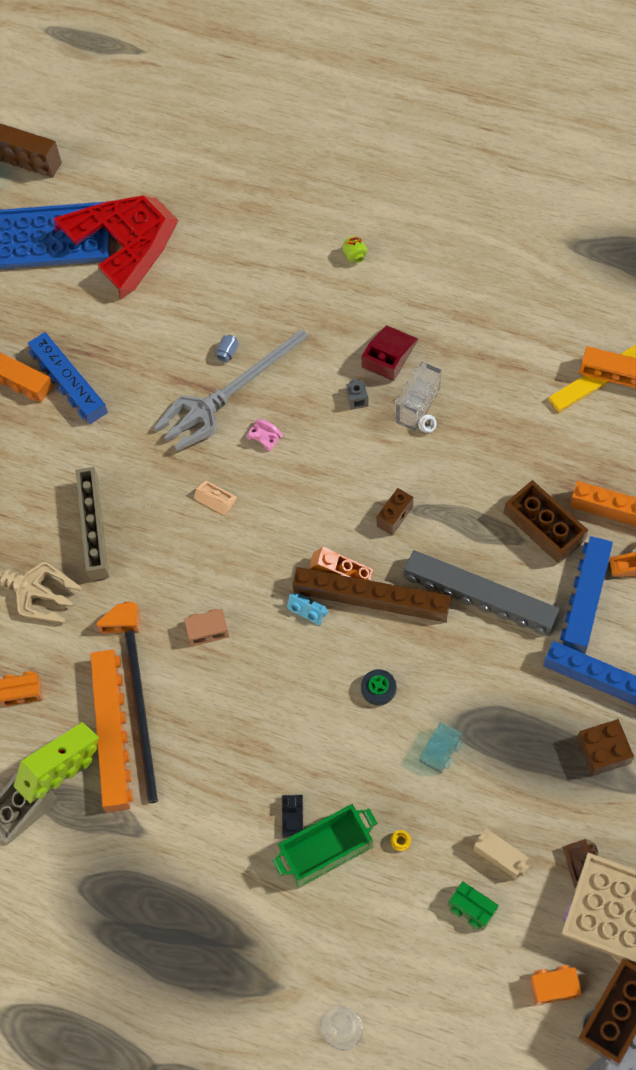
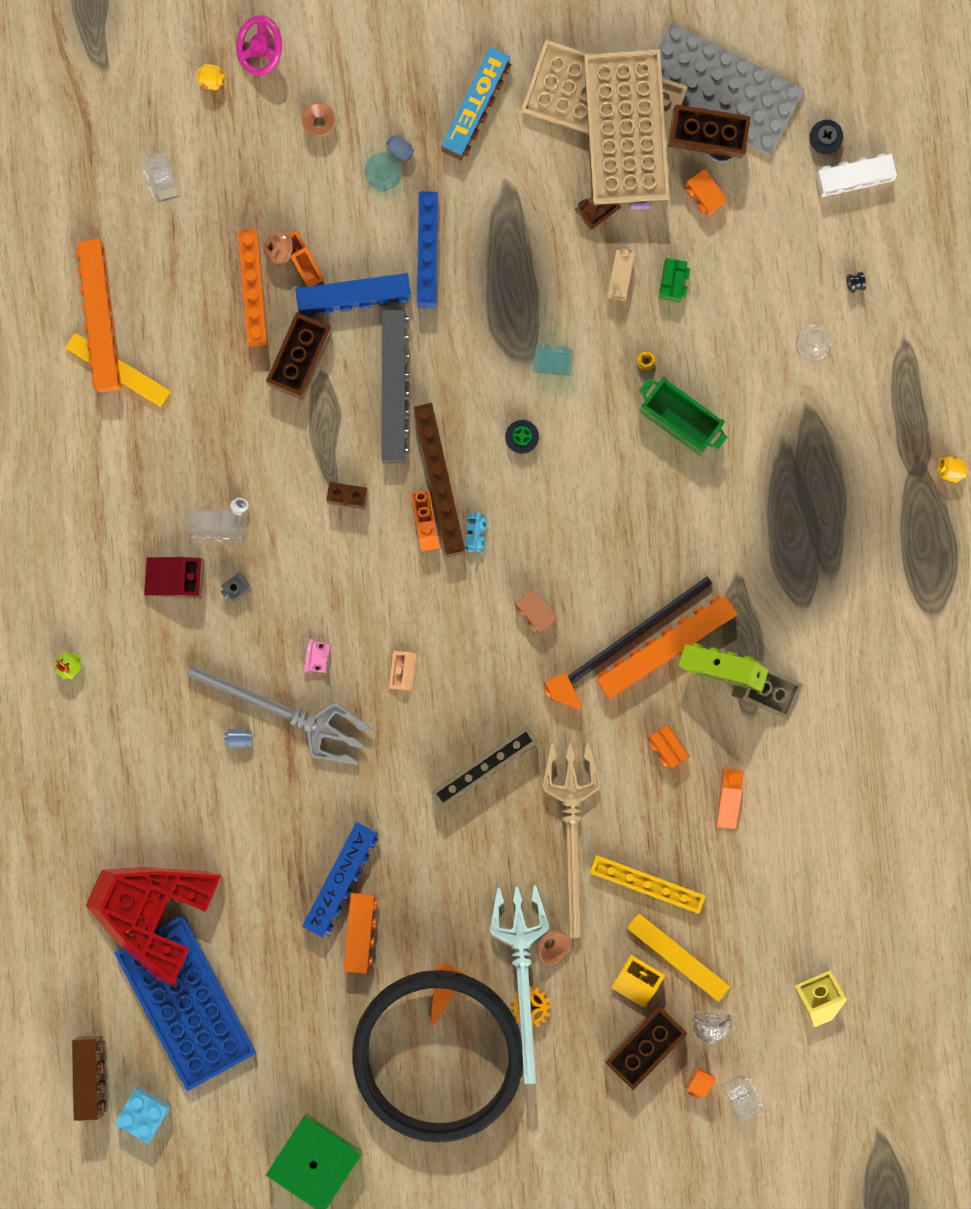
camera: 120 degrees left, 20 degrees up
black hinge [282,795,303,838] -> none
reddish brown brick [577,719,634,776] -> none

